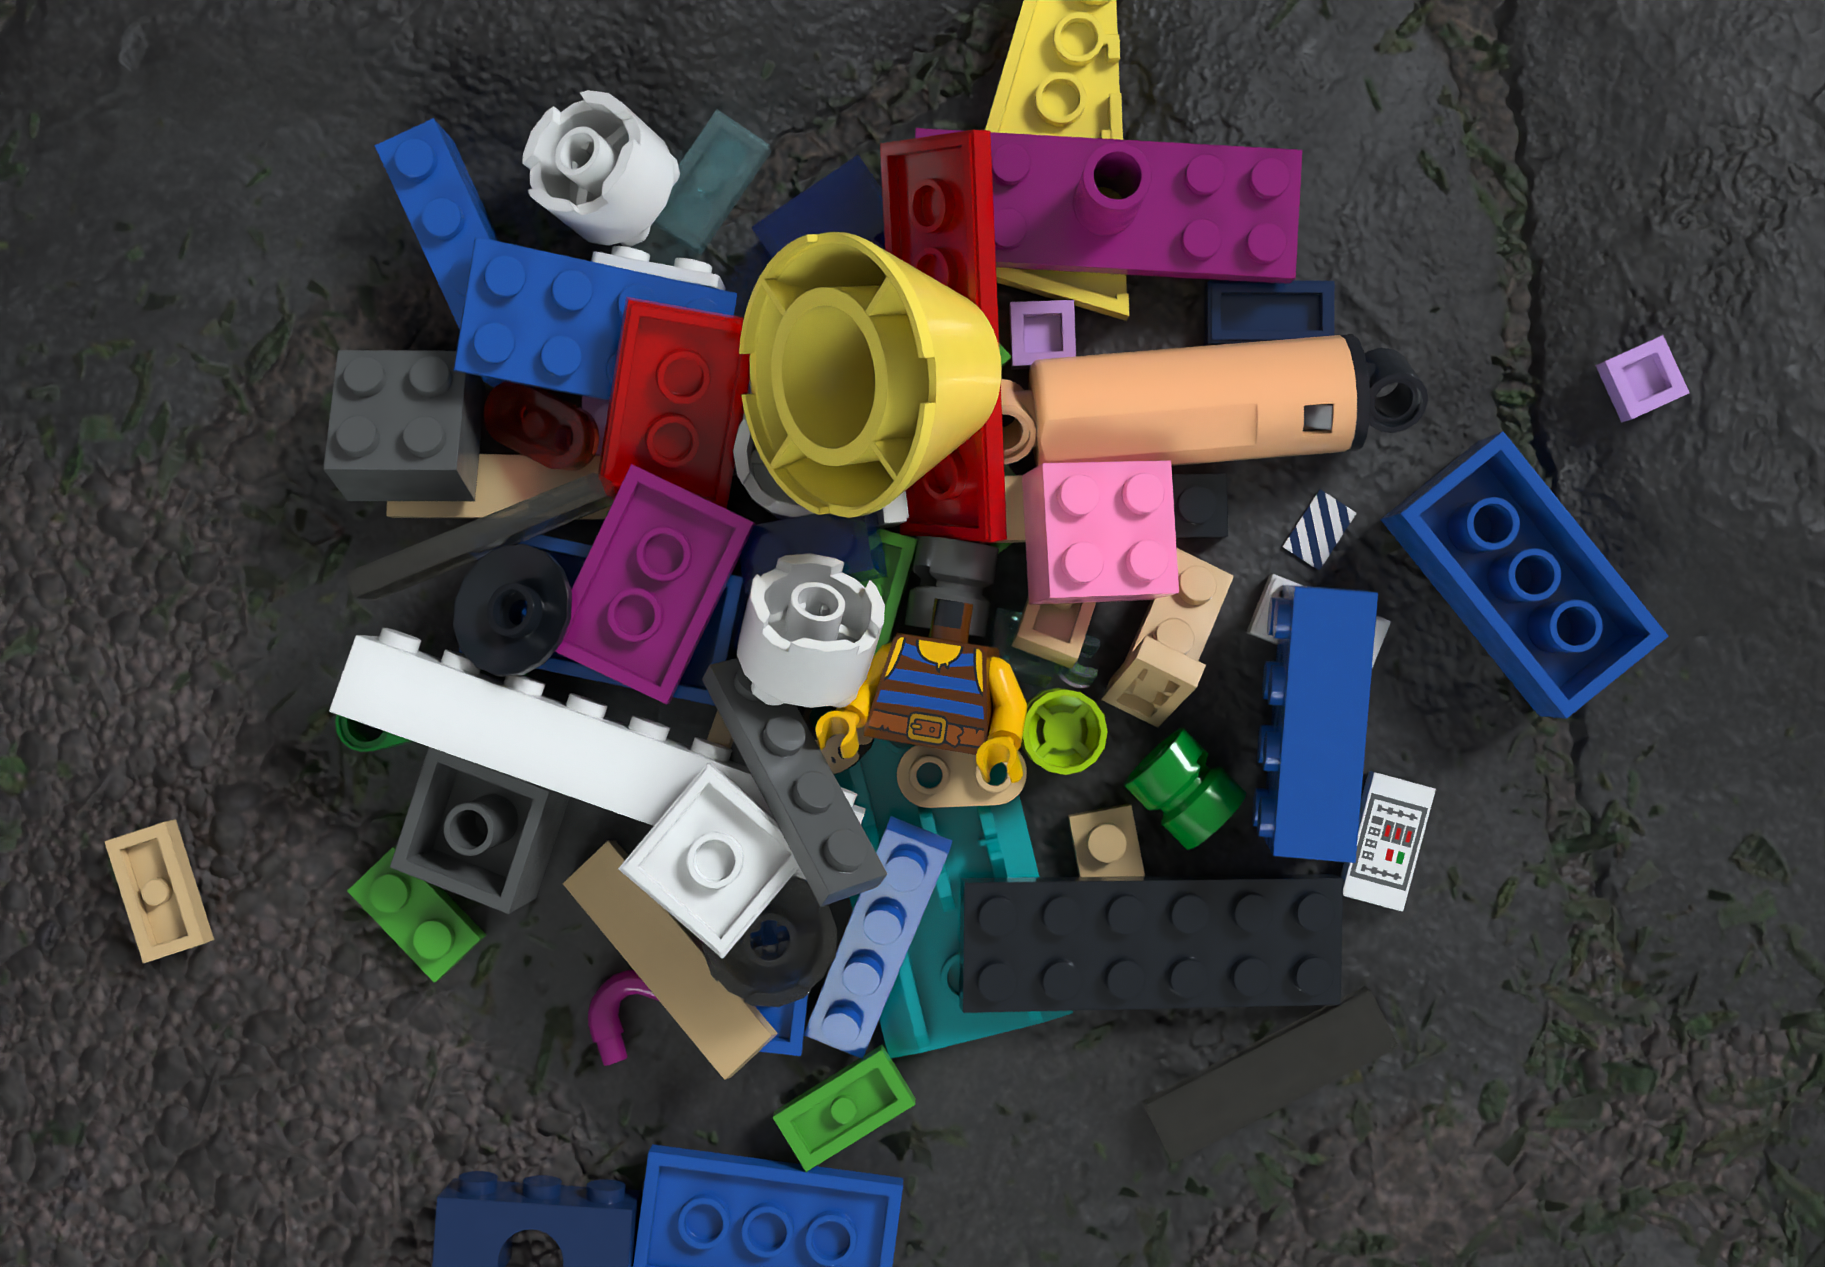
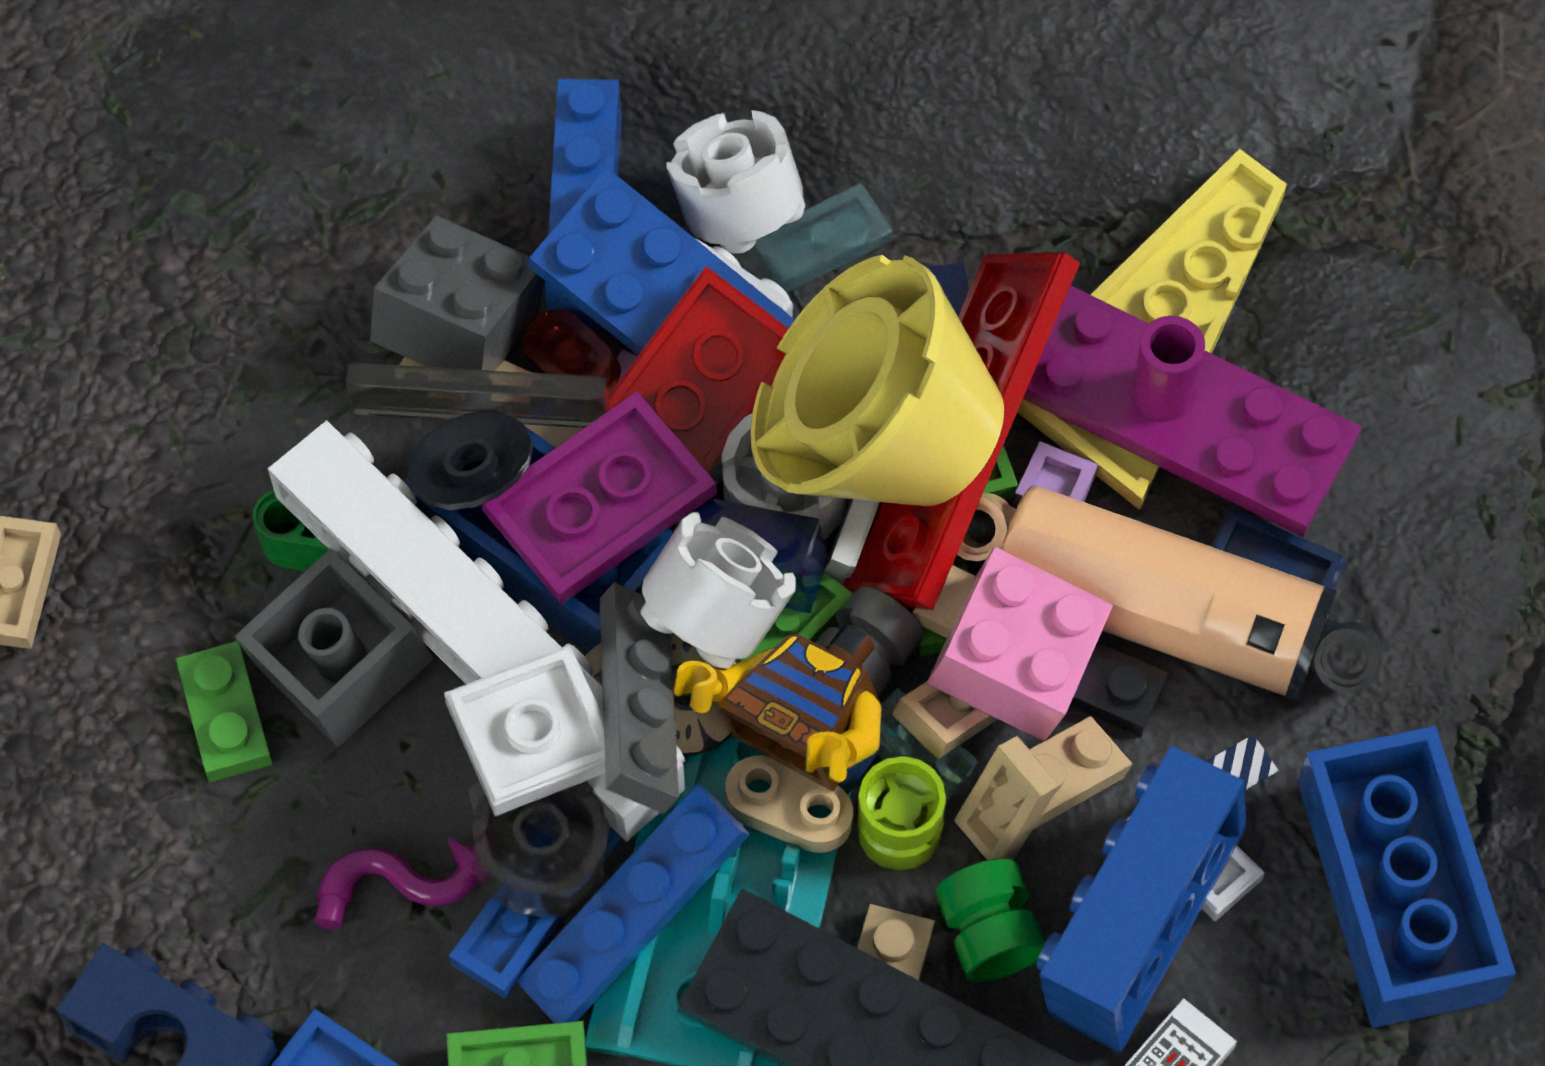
camera: 25 degrees right, 25 degrees down
tan tile [563,840,778,1080] -> none

